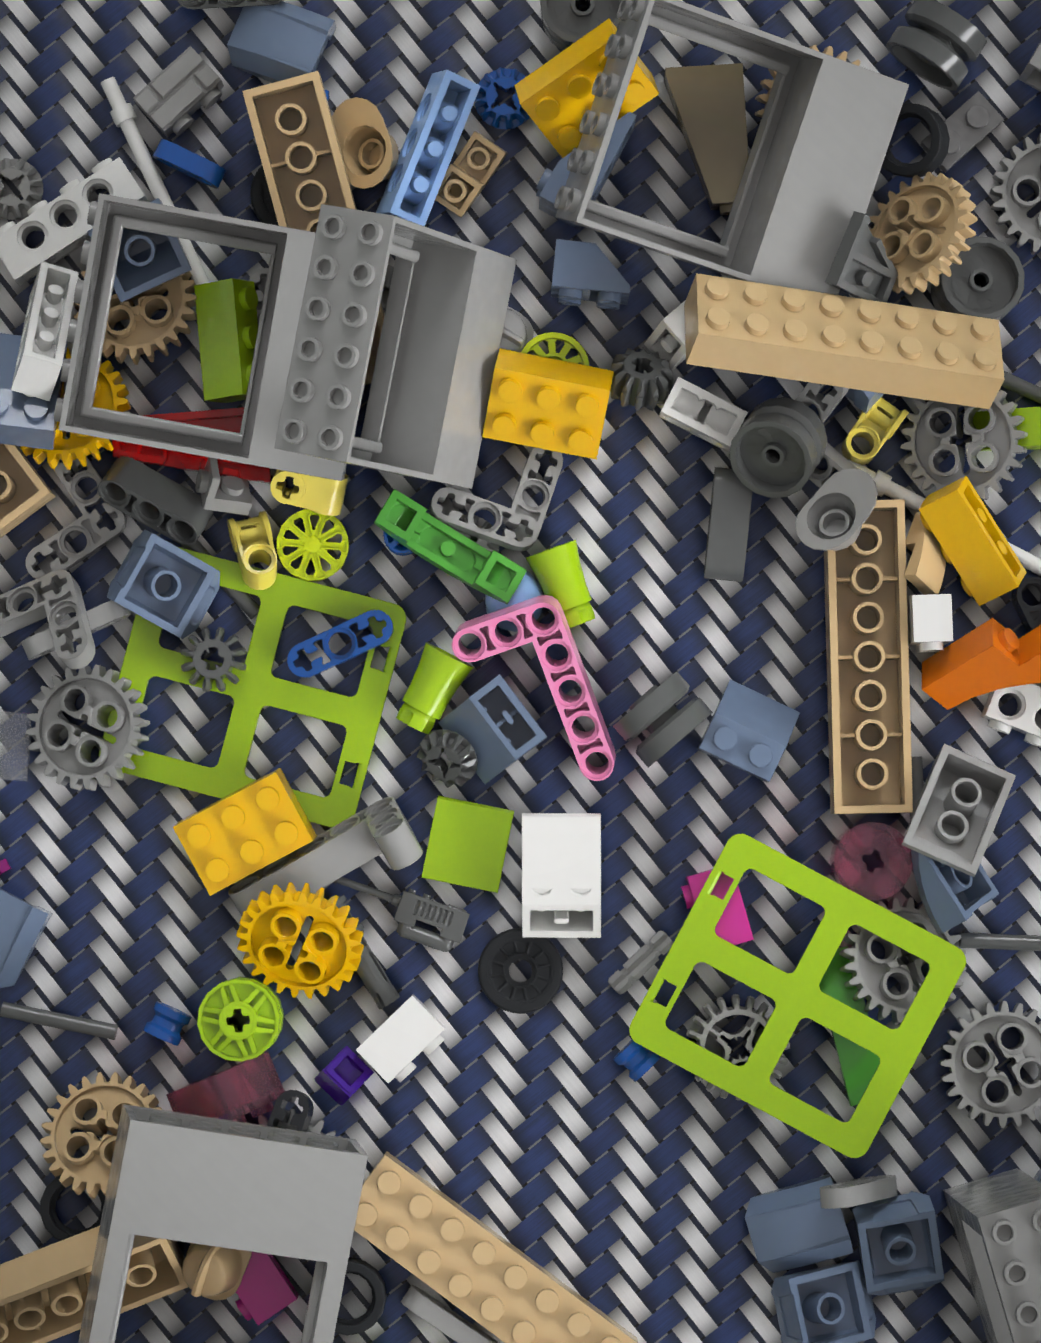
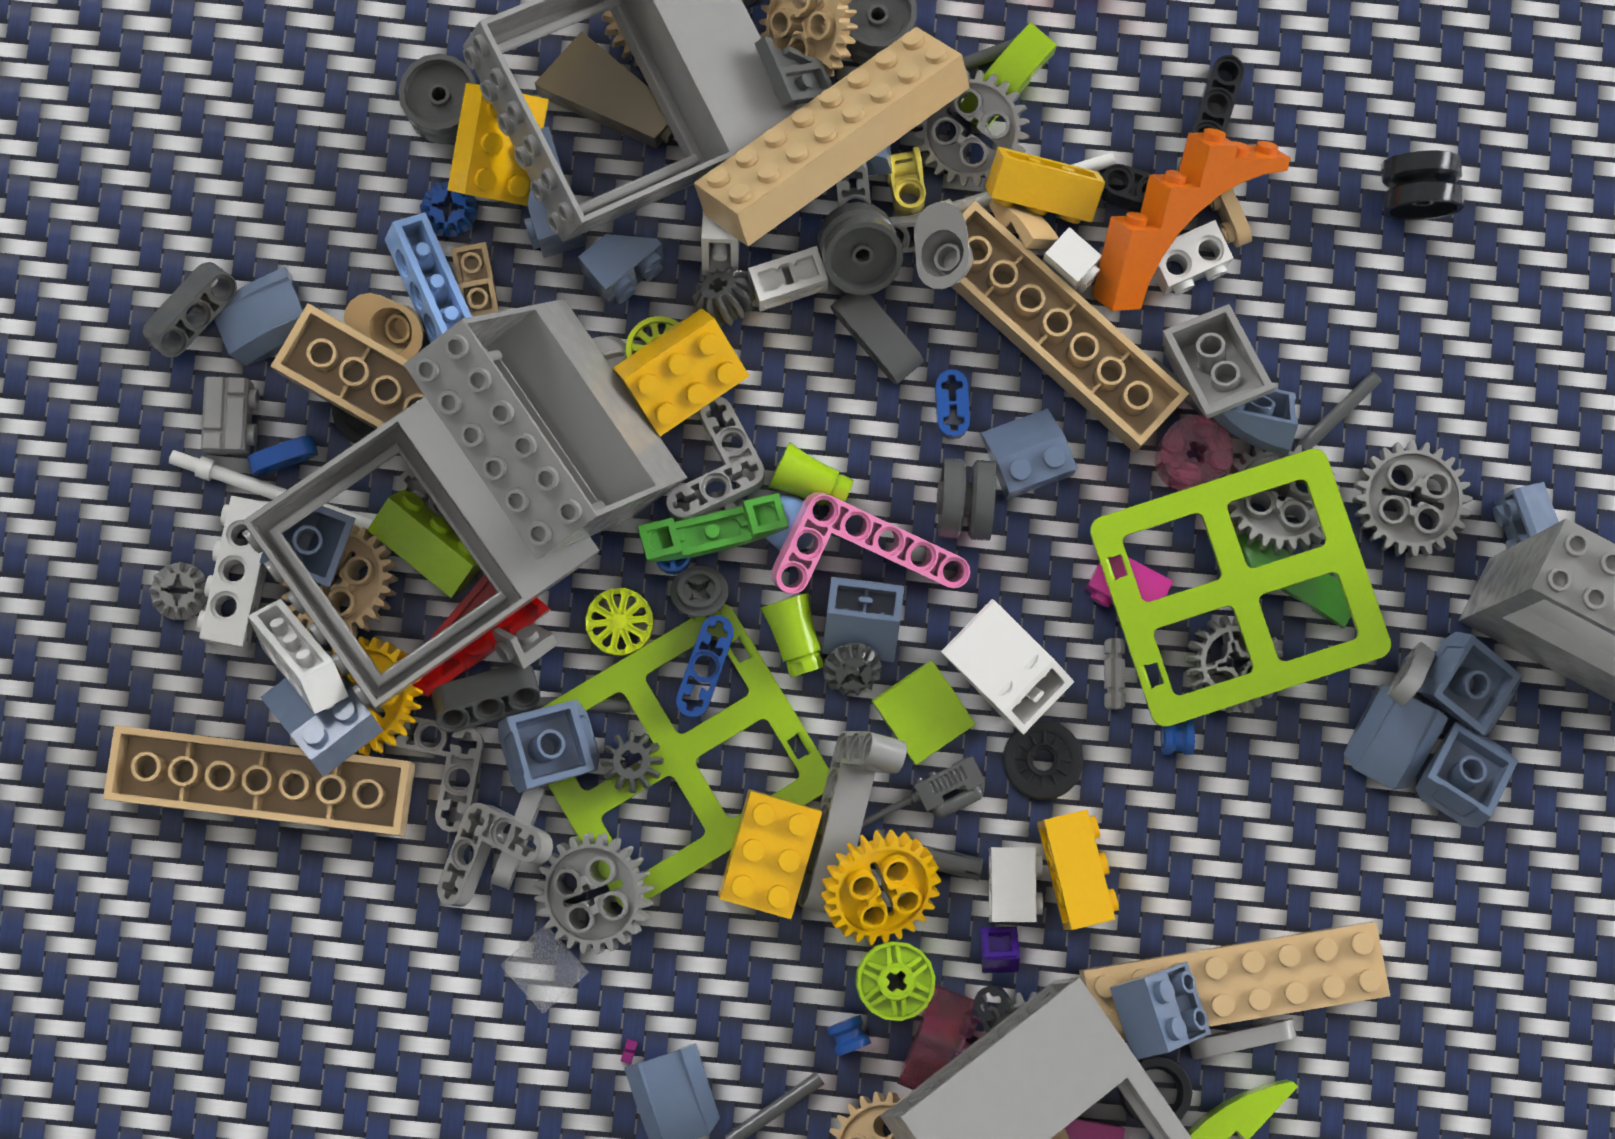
camera: 50 degrees left, 5 degrees down
light yellow piece [227,511,277,590] -> none
light yellow piece [270,470,349,516] -> none
none -> dark grey gear [670,566,728,620]
none -> blue beam [935,369,970,440]
none -> yellow brick [1037,809,1119,930]
none -> sand blue slope [1110,961,1211,1060]

